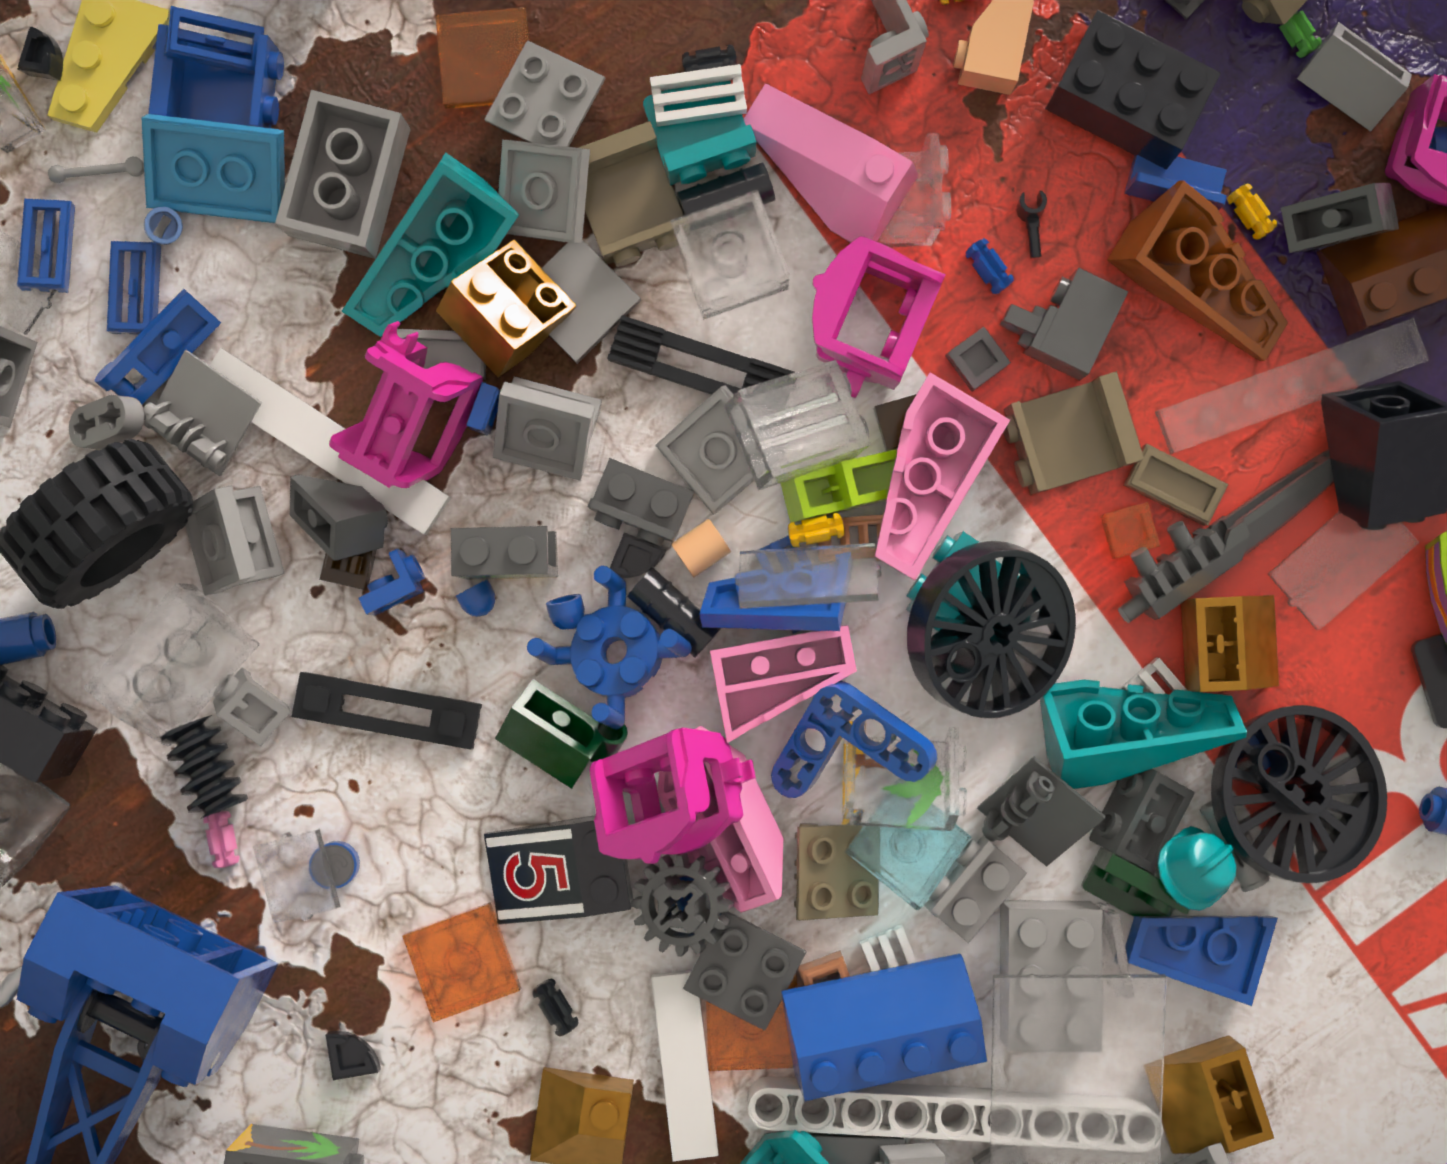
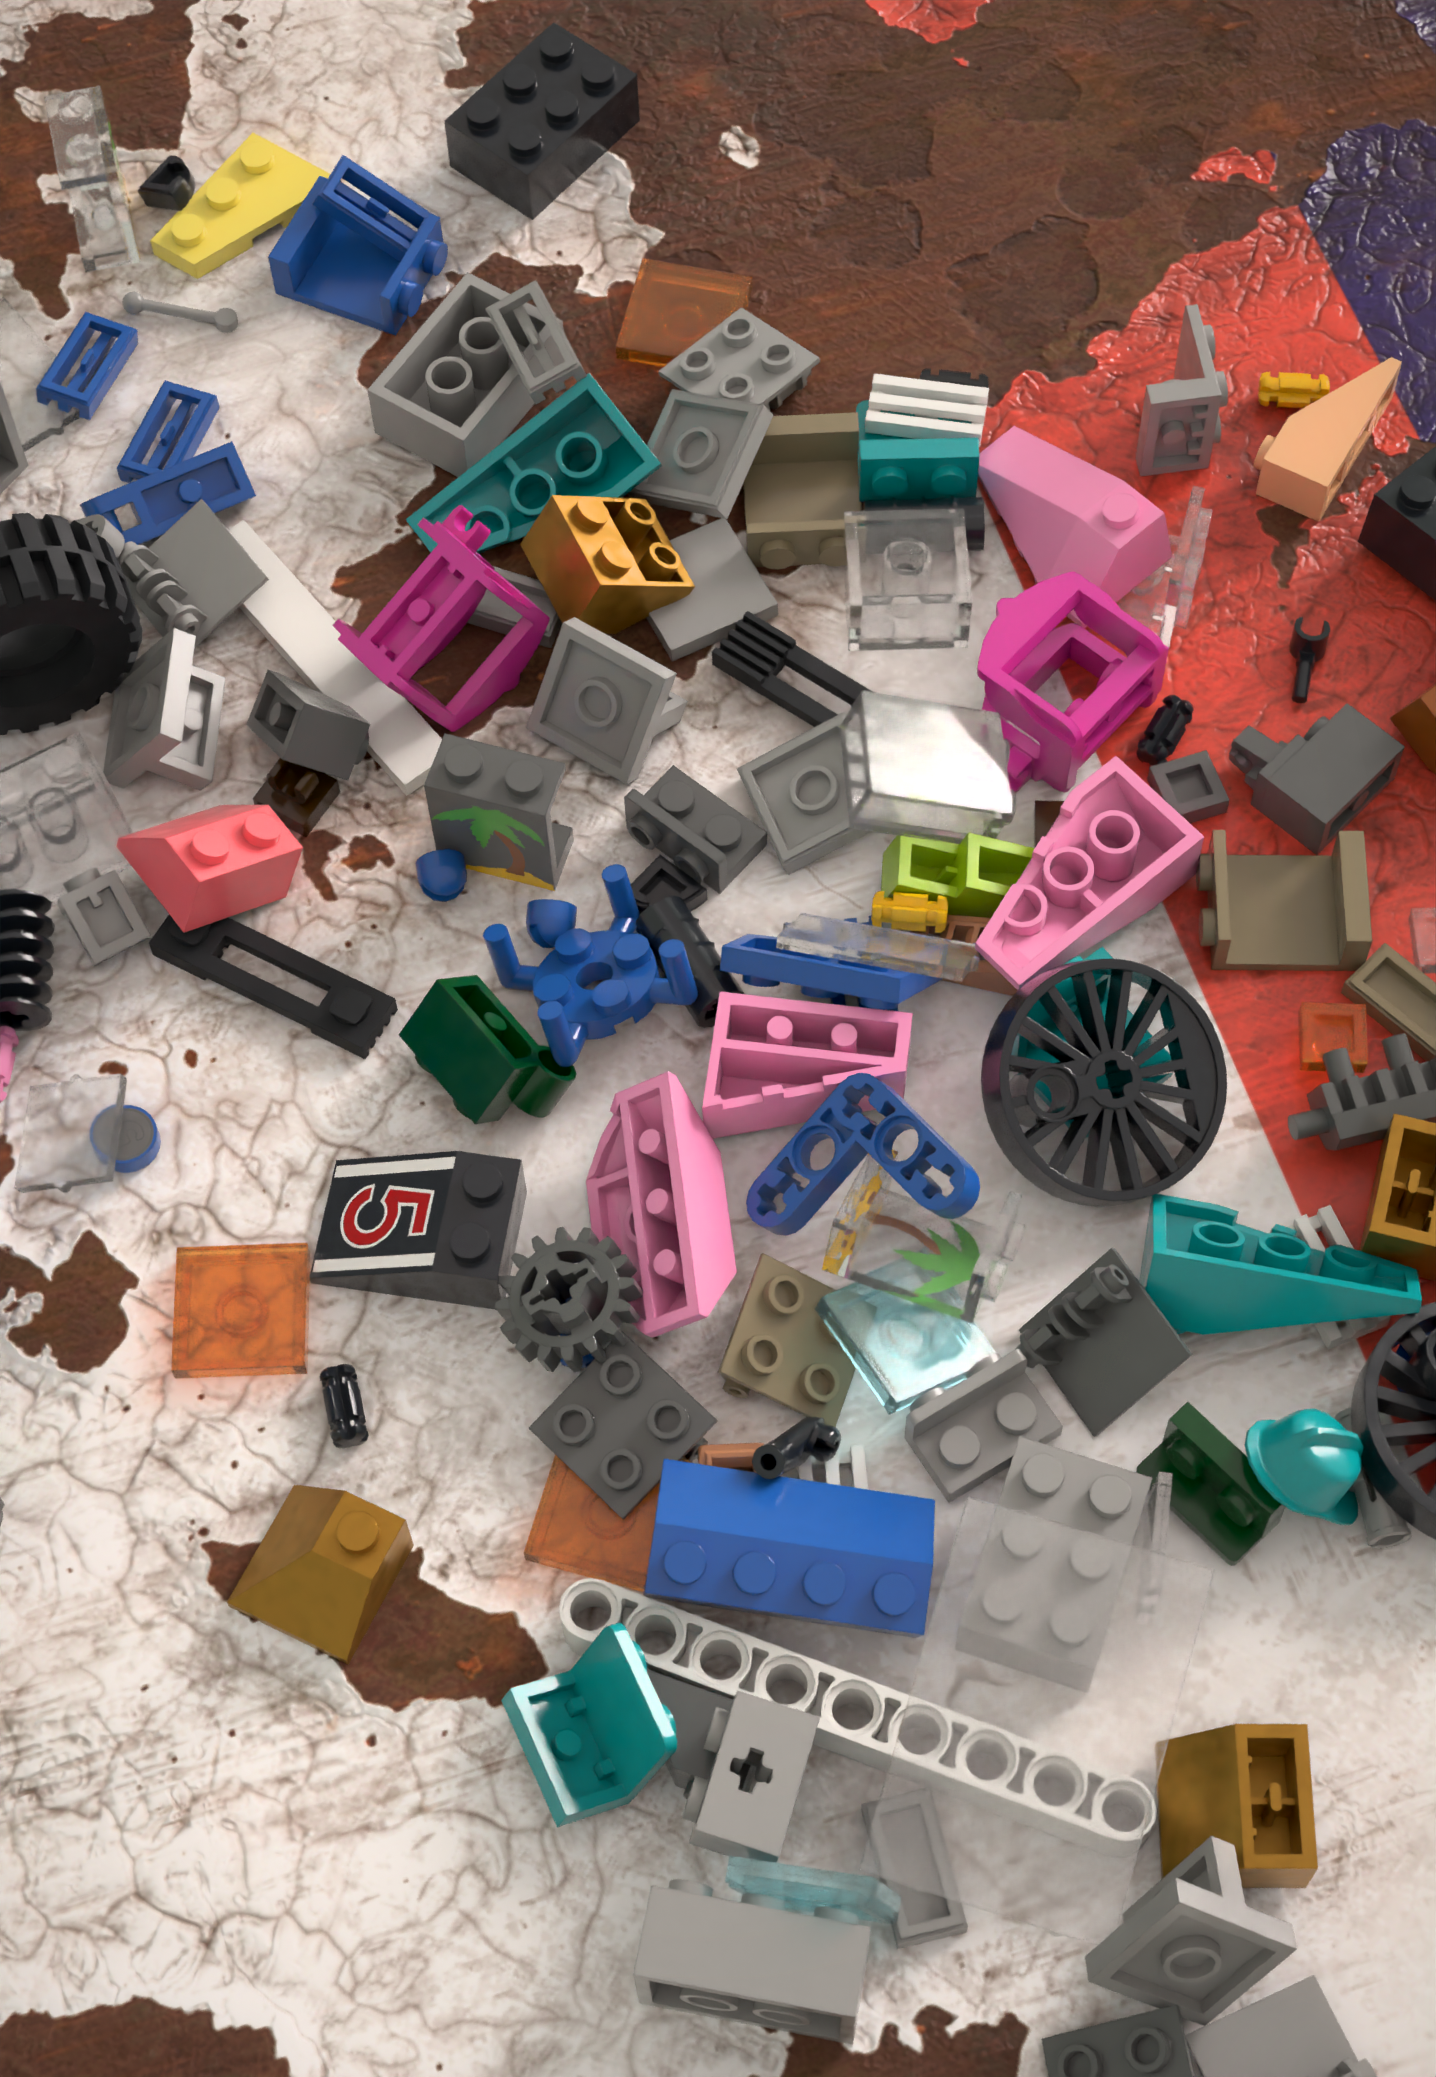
camera: 25 degrees right, 25 degrees down
dark azure tile [141,114,285,223] -> none
medium blue hinge [144,207,183,245] -> none
black tile [325,1031,381,1080] -> none
blue bracket [358,549,425,616] -> none
blue tile [466,382,501,436] -> none
dark pink animal [590,727,756,864] -> none
white tile [651,970,719,1162] -> none
light nougat gear [671,518,731,578] -> none
blue piece [965,238,1014,294] -> none
dark grey bracket [1089,769,1195,874] -> none
blue wing [1121,916,1278,1006] -> none
none -> coral slope [116,805,303,933]
none -> light grey tile [485,280,587,404]
none -> black arm [752,1417,841,1479]
none -> black piece [1136,695,1194,766]

